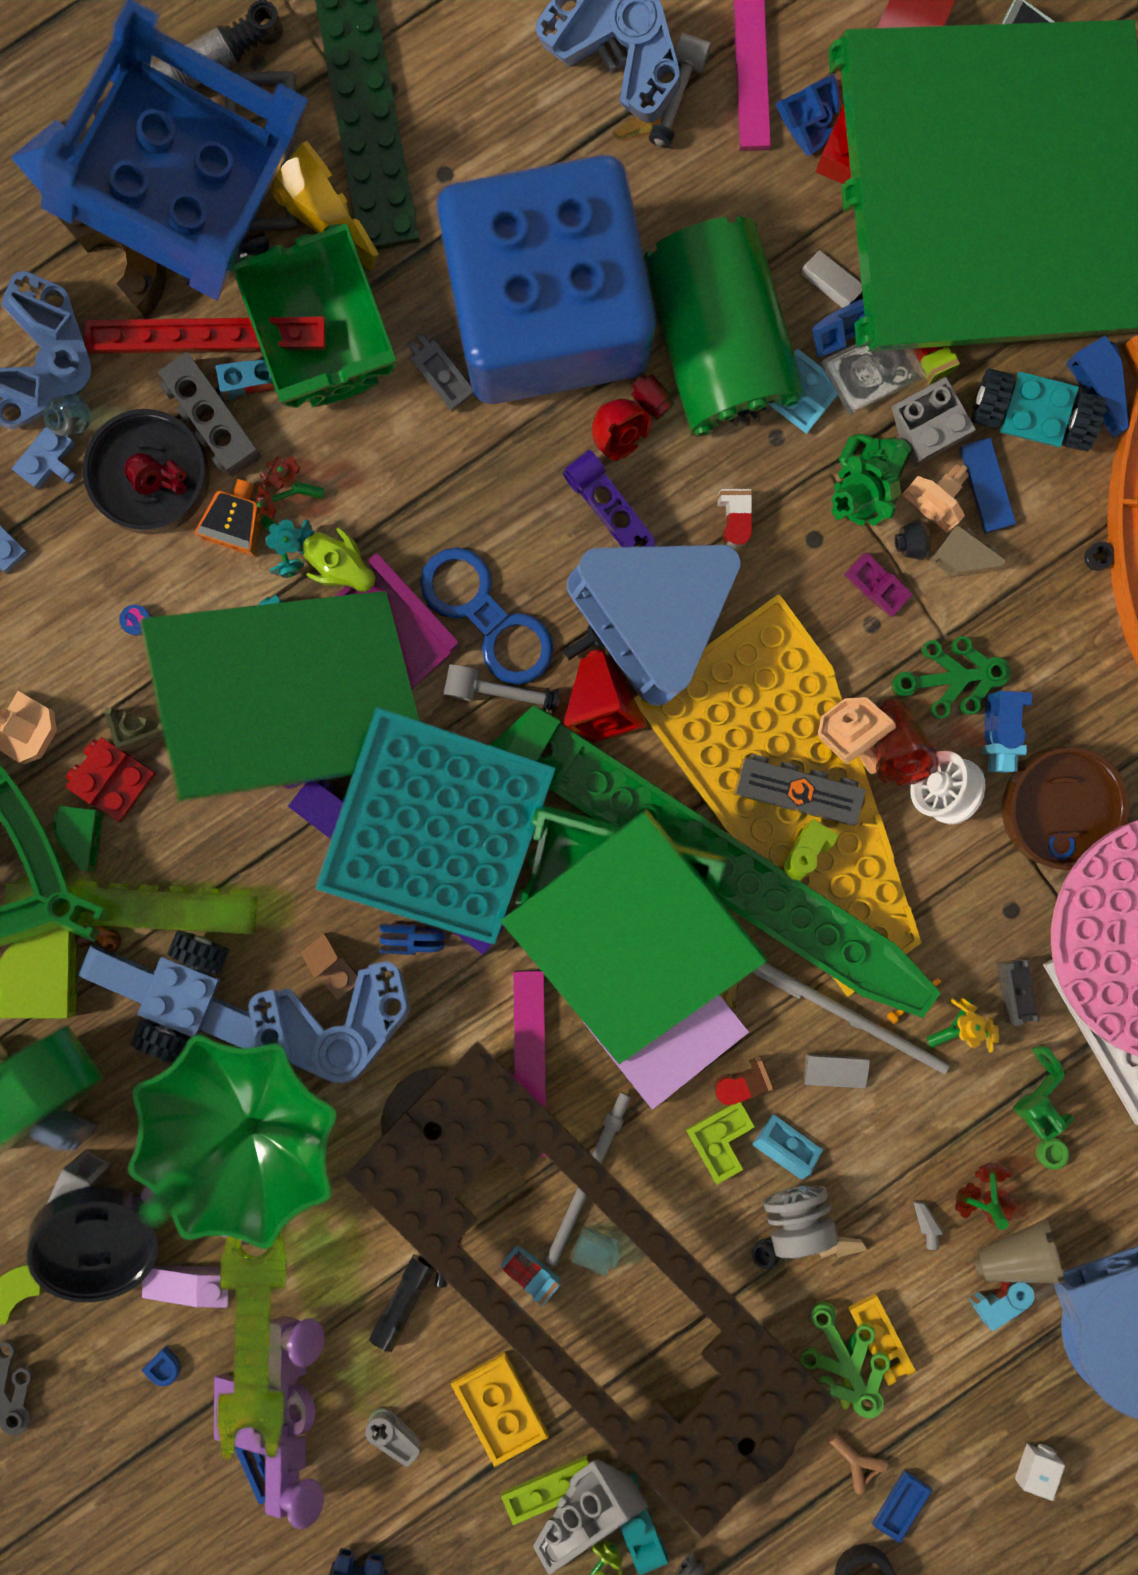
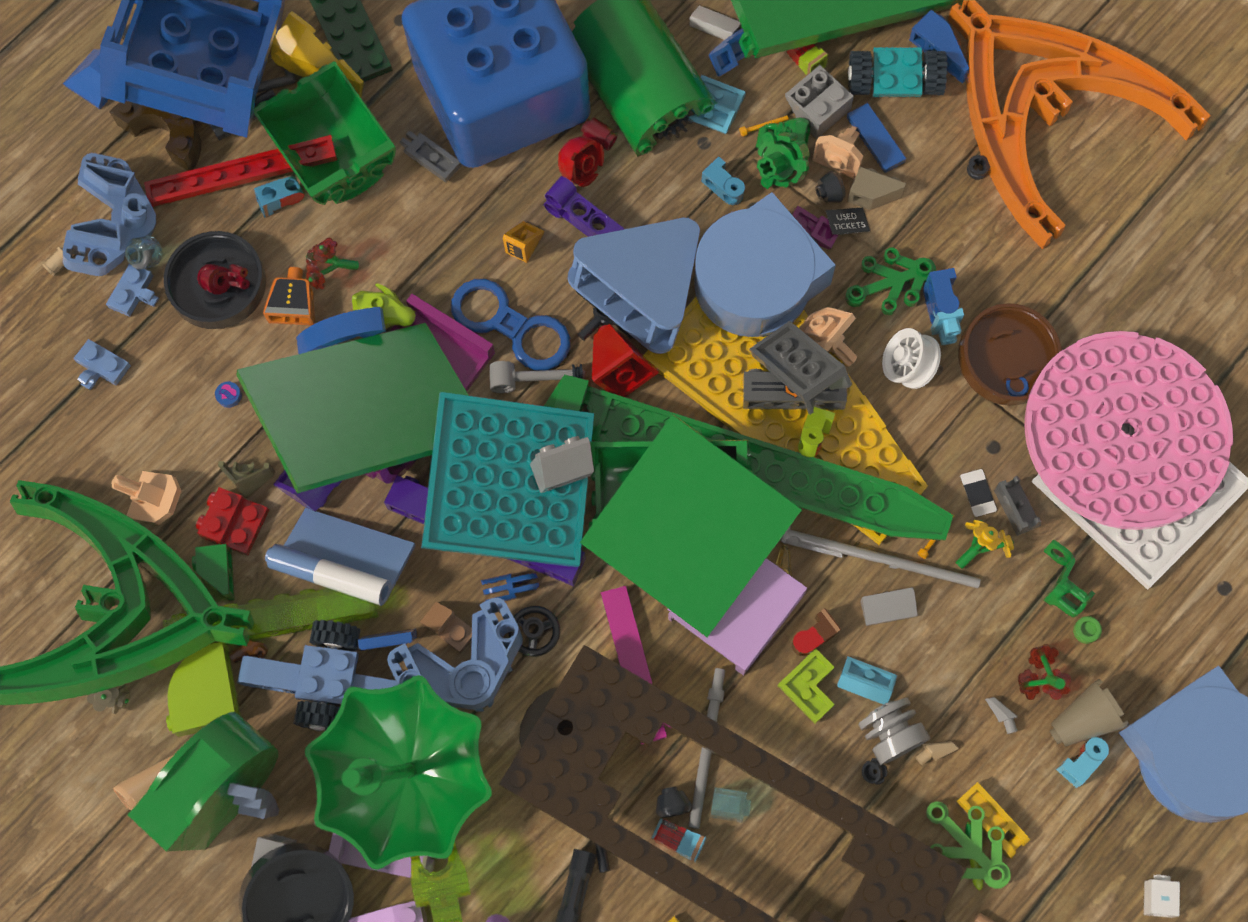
camera: 10 degrees left, 15 degrees down
dark grey brick [158,351,262,477] -> none
teal plant [259,515,315,578] -> none
leg [718,489,752,549] -> none
clear tile [820,344,927,416] -> none
clear red cone [876,700,939,786] -> none
none -> medium blue door [265,508,416,606]
none -> blue slope [296,307,386,354]
none -> blue tile [358,628,417,650]
none -> light orange slope [503,221,544,263]
none -> black piece [508,605,560,657]
none -> light grey slope [530,436,594,493]
none -> black cone [655,786,692,818]
none -> medium blue brick [694,192,835,337]
none -> dark azure leg [701,156,745,205]
none -> light orange piece [739,116,789,137]
none -> dark grey plate [749,321,852,415]
none -> black sticker [826,207,870,235]
none -> sticker [960,469,997,517]

